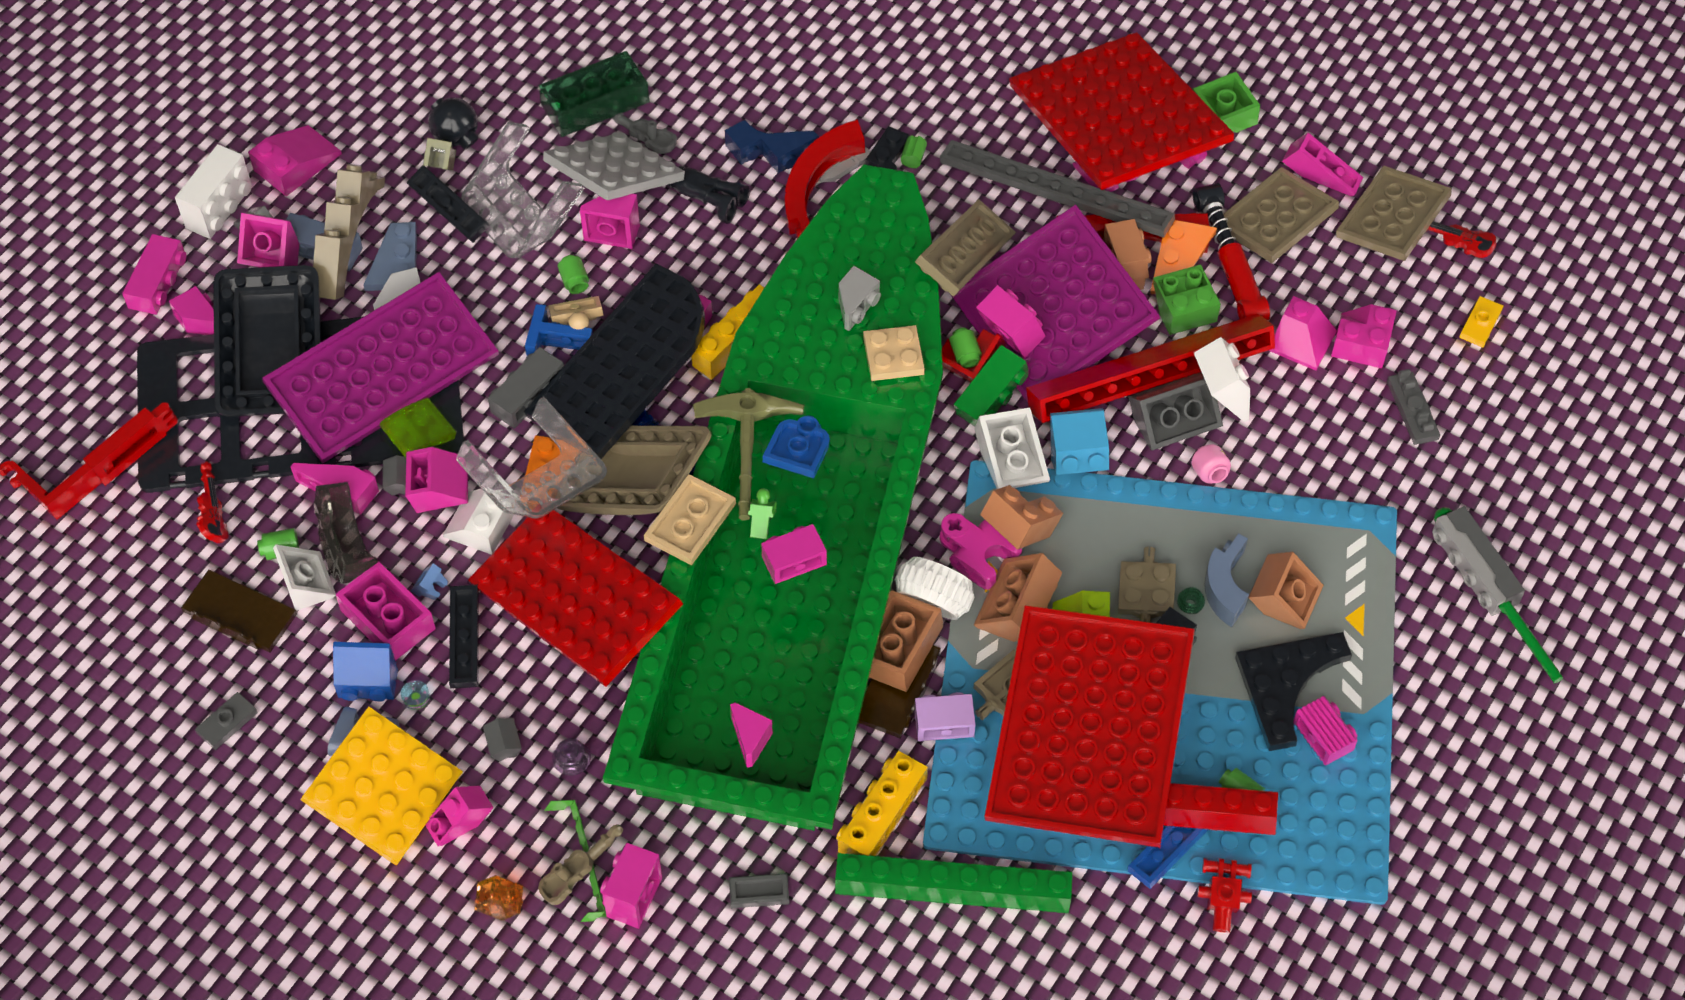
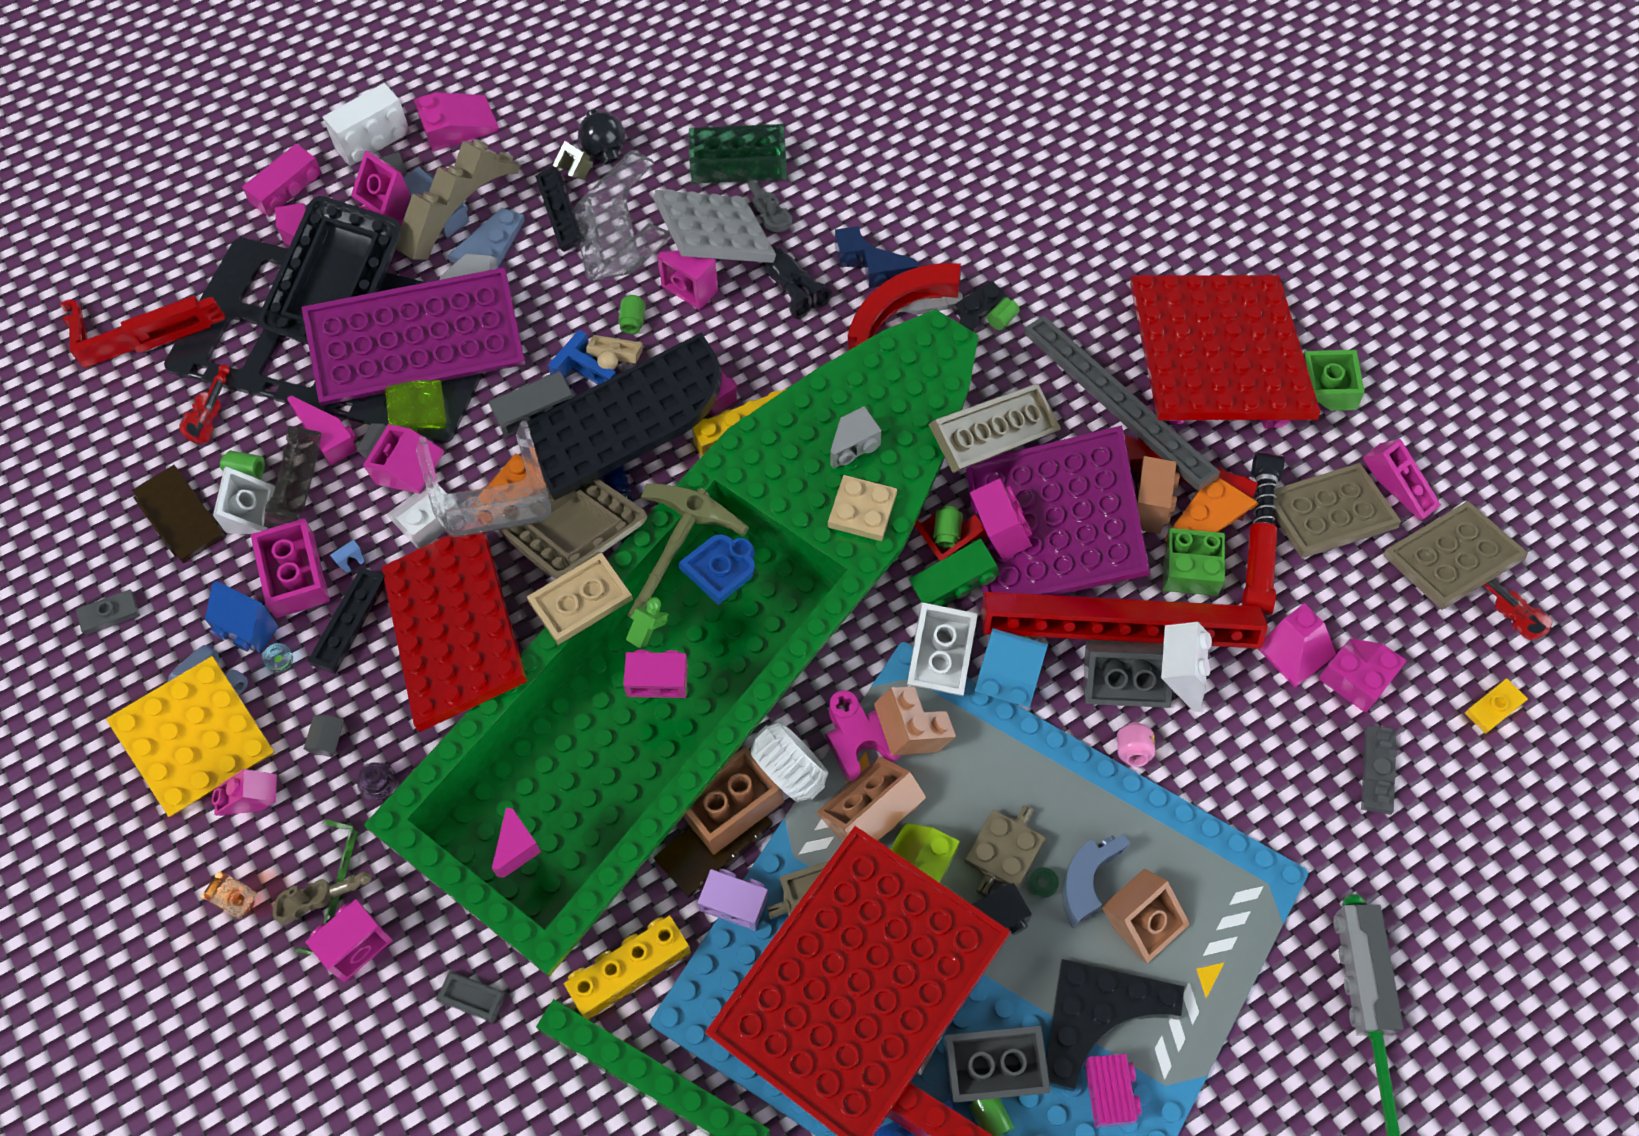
camera: 25 degrees right, 5 degrees up
none -> dark grey slope [943,1026,1051,1103]

